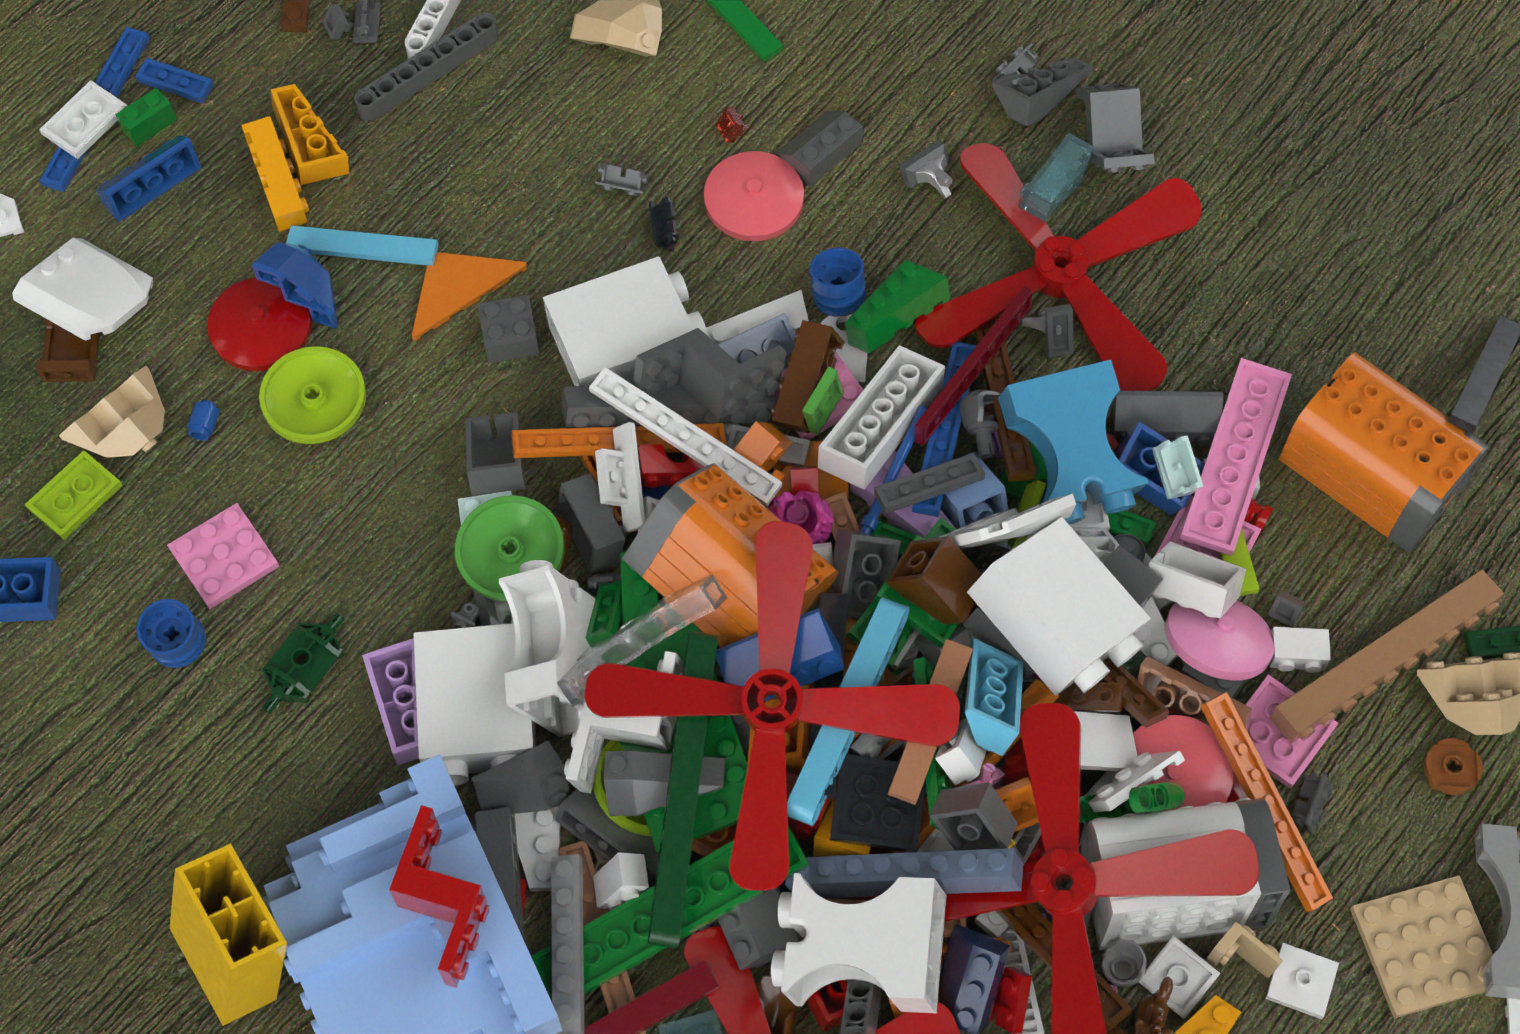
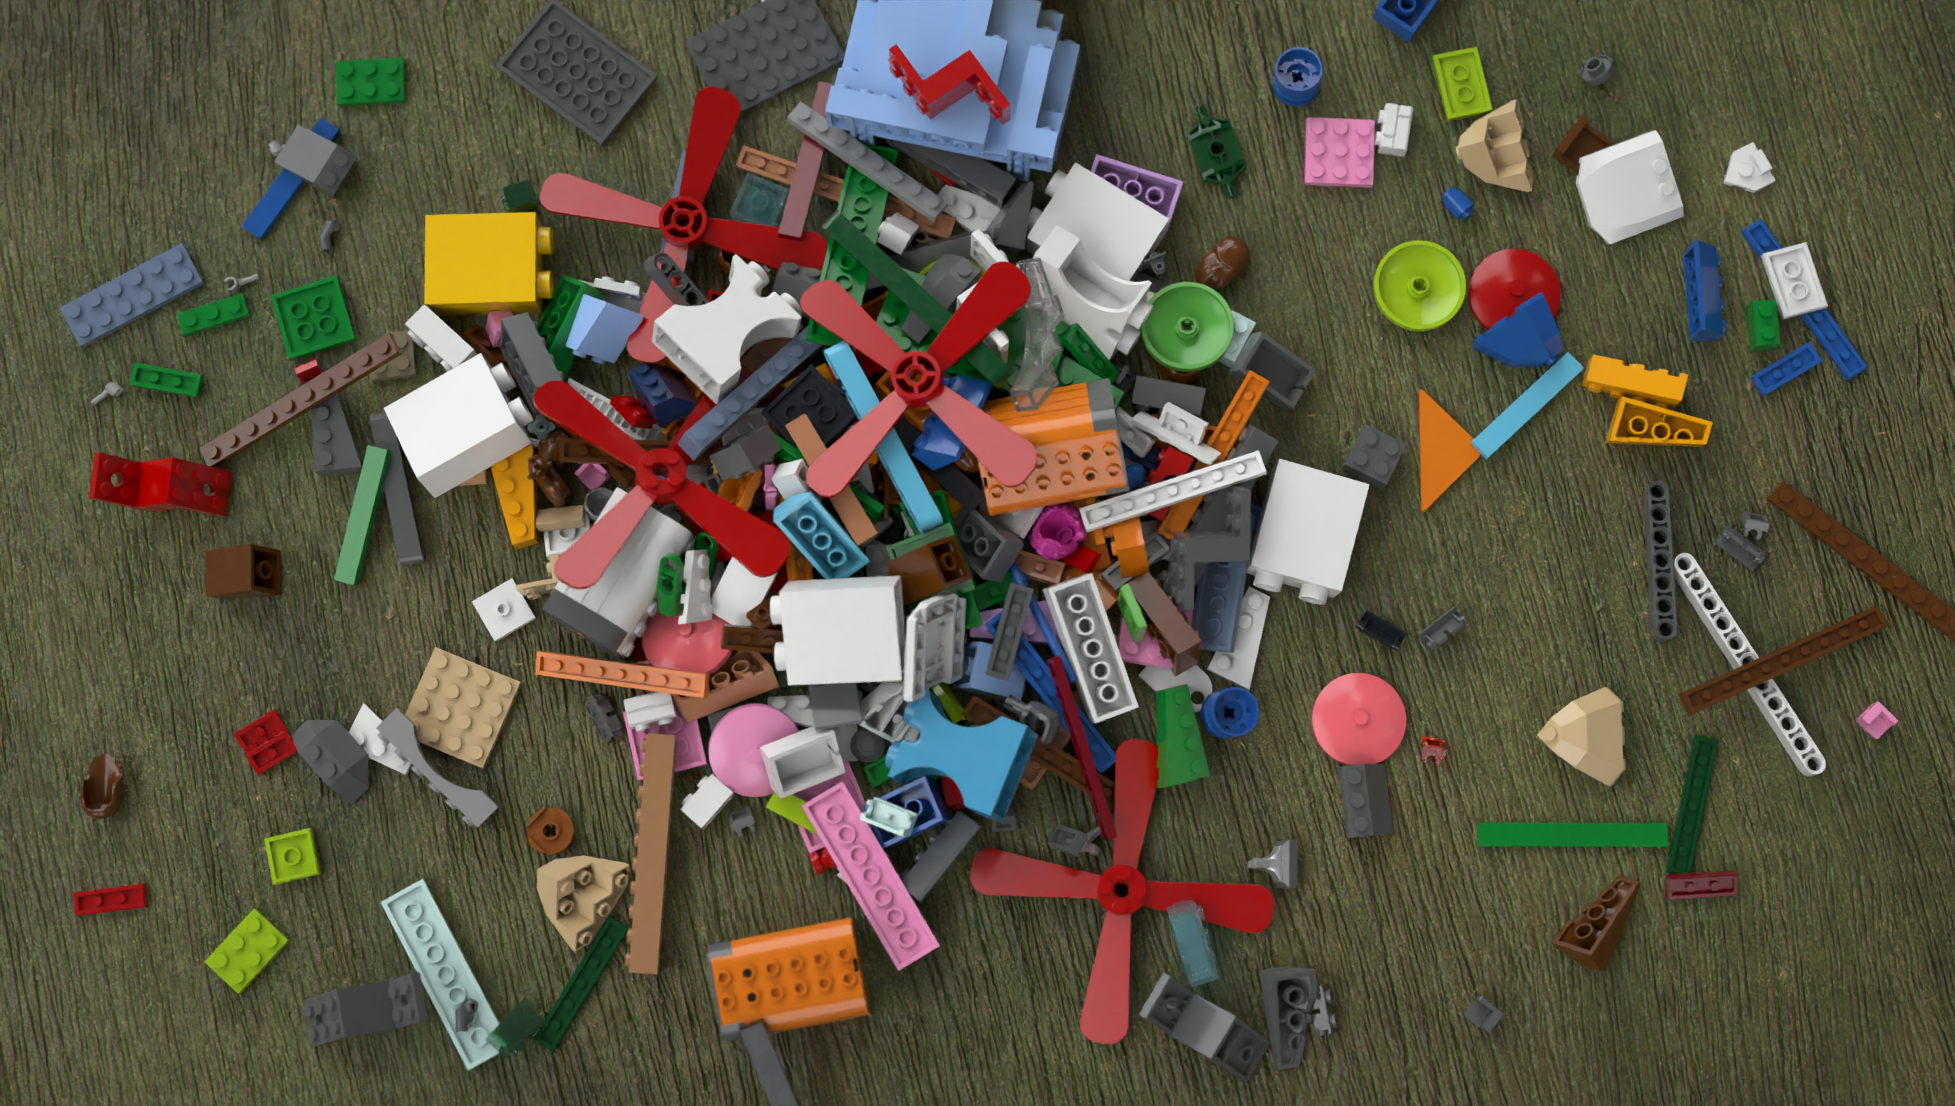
camera: 130 degrees right, 15 degrees up
none -> tan slope [536,505,585,532]
none -> white brick [624,692,678,732]
none -> reddish brown hair [1195,236,1250,291]
none -> white brick [1374,103,1413,157]

